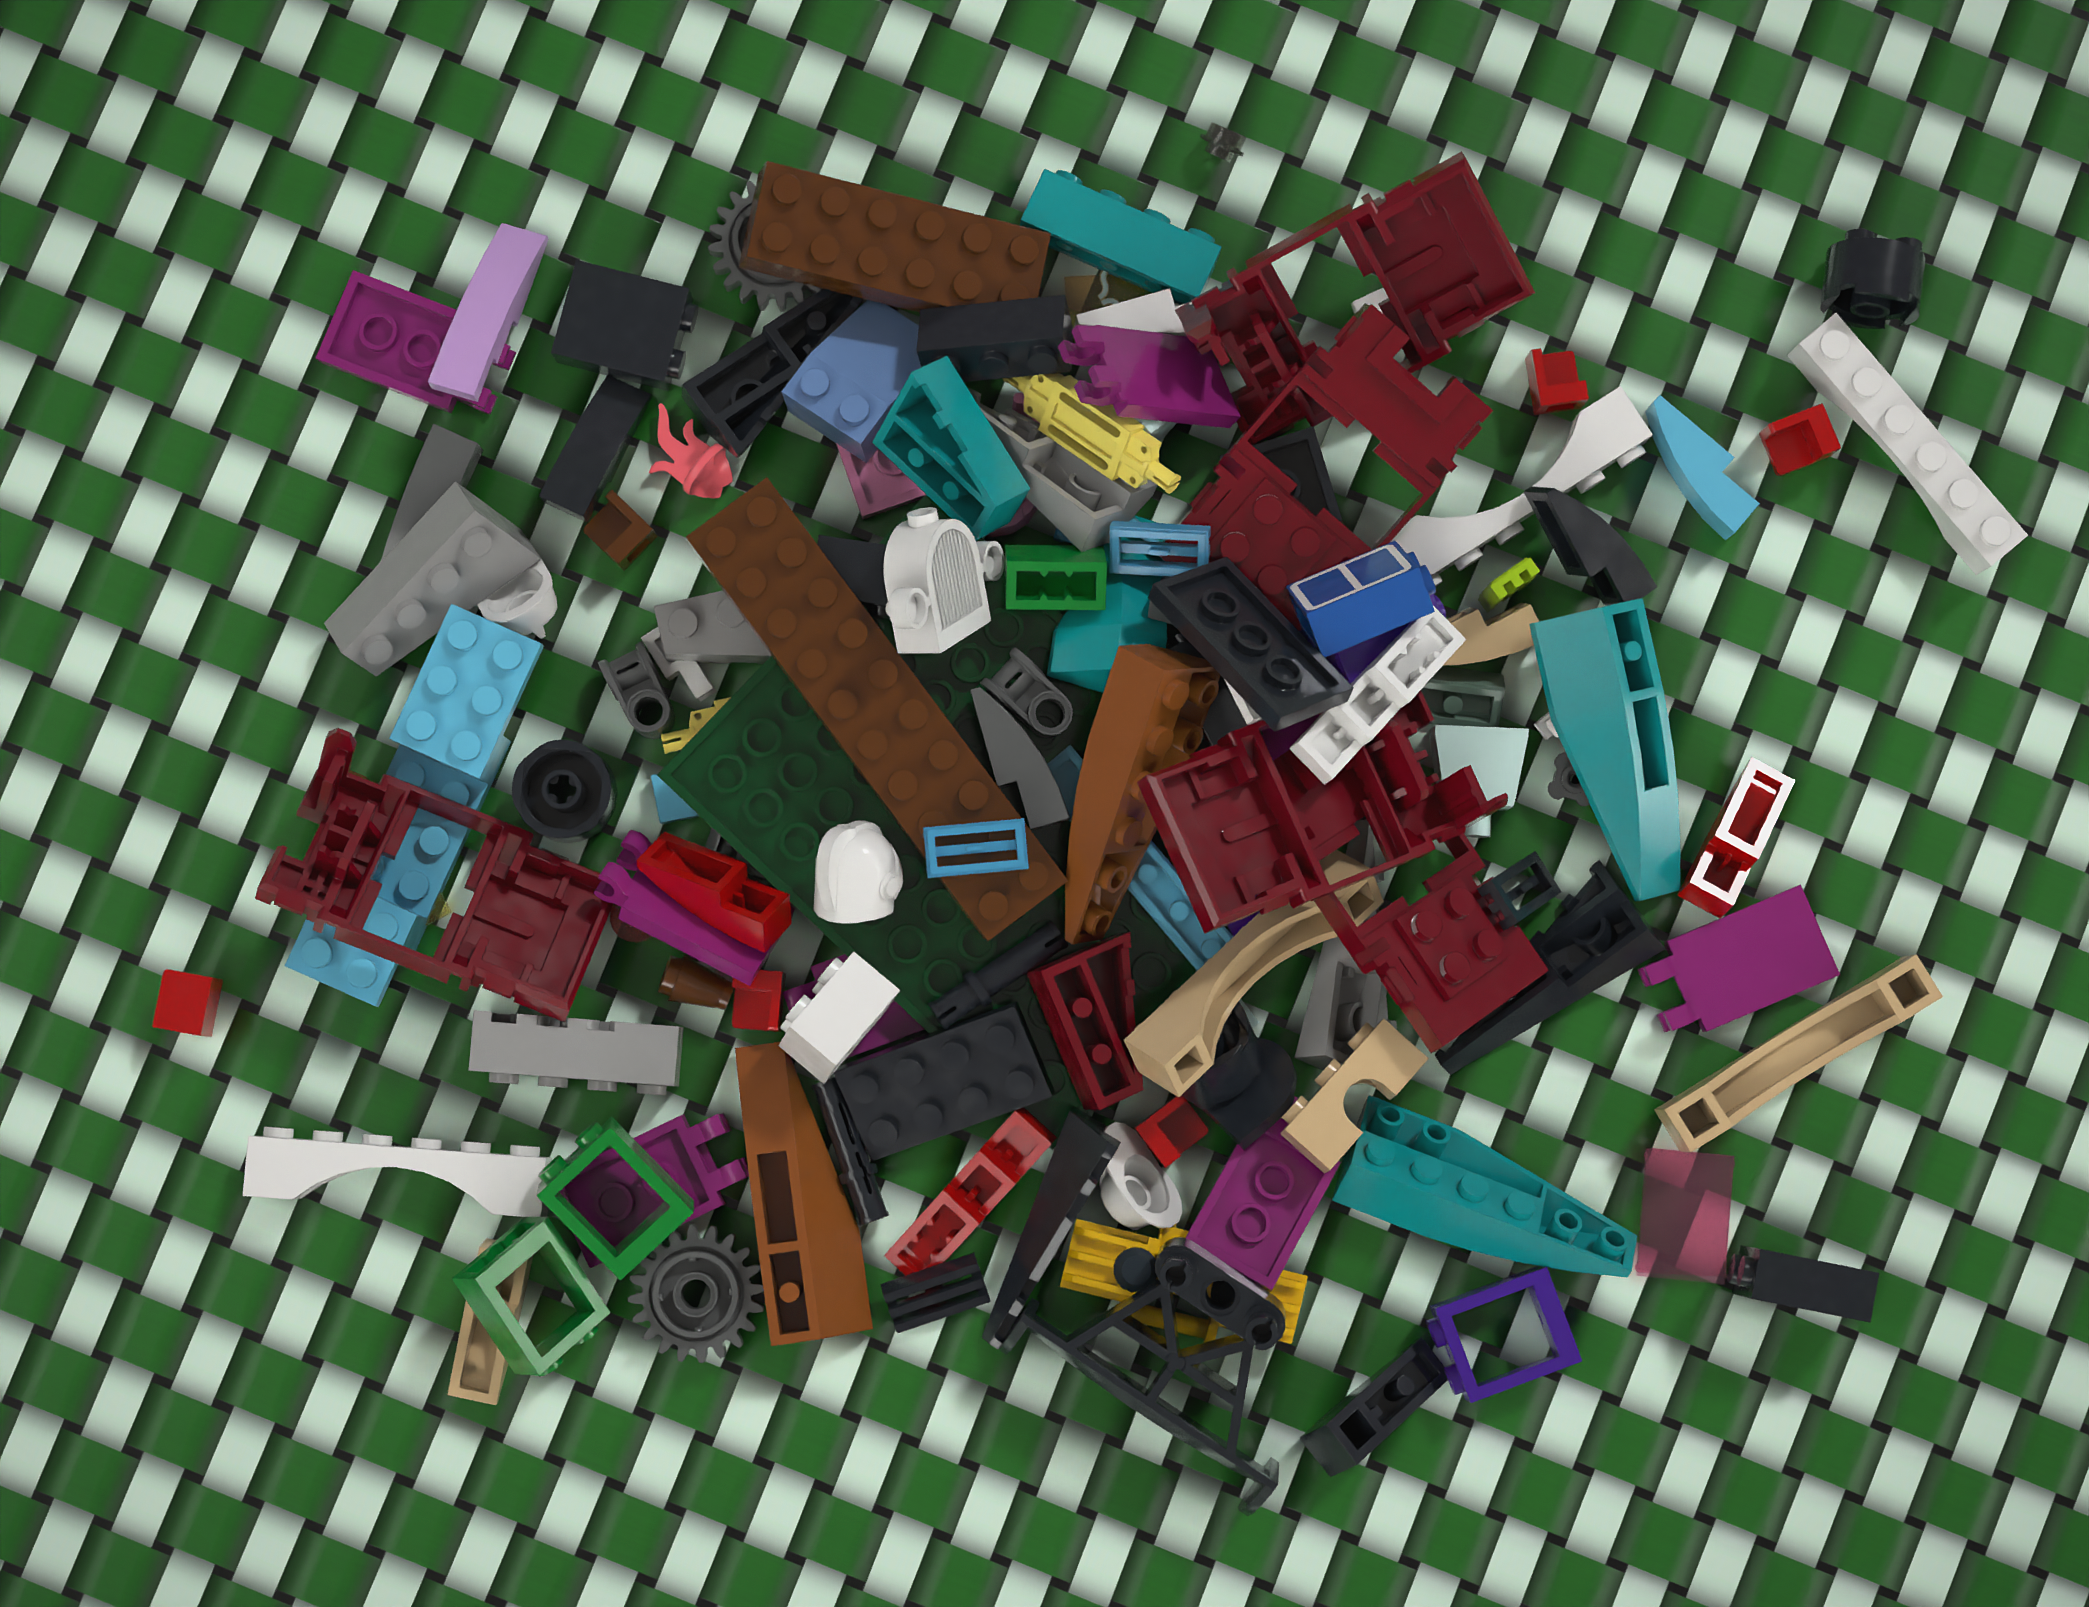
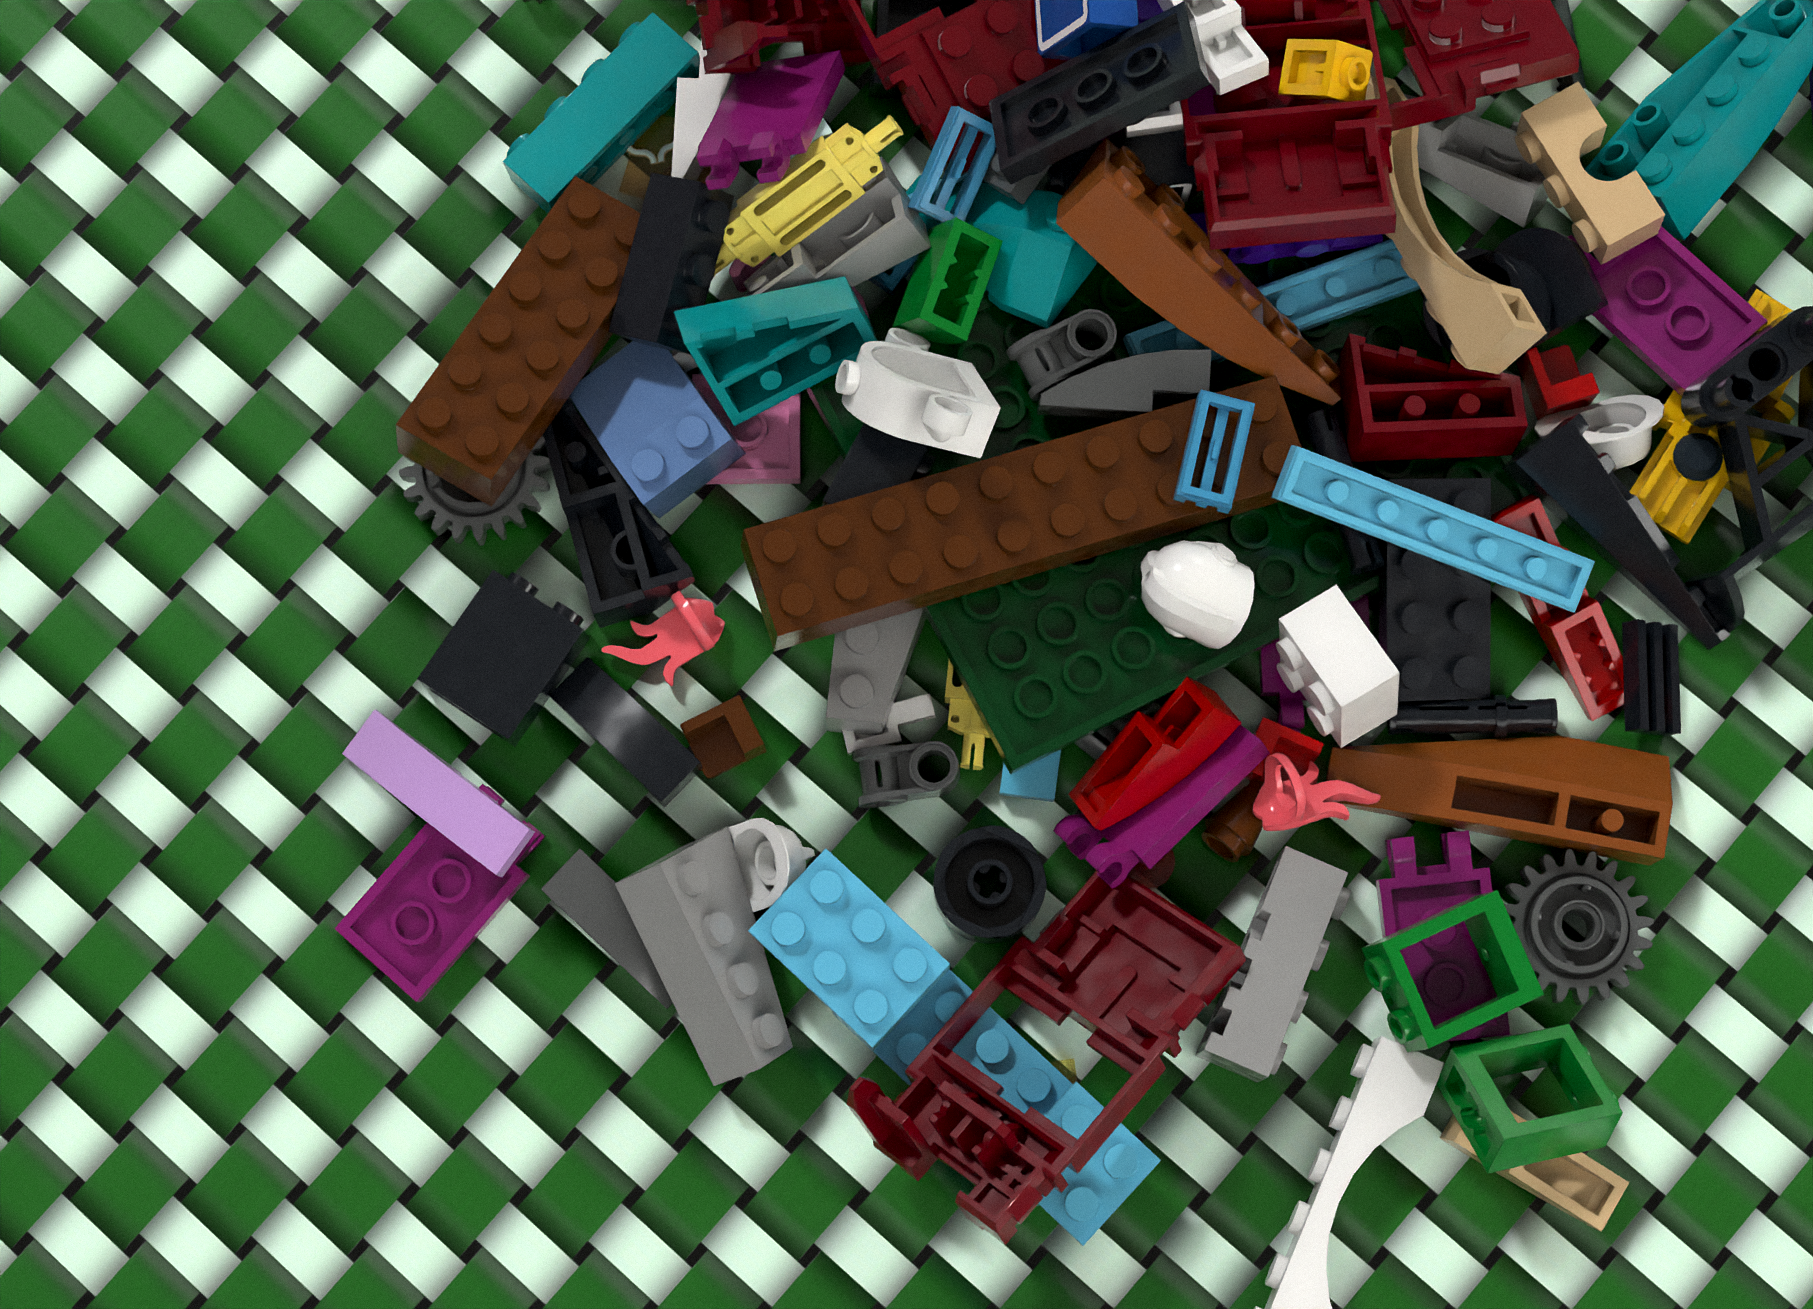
camera: 65 degrees left, 5 degrees down
none -> coral piece [1252,753,1381,831]
none -> medium azure tile [1271,445,1595,613]
none -> yellow bracket [1278,39,1373,102]

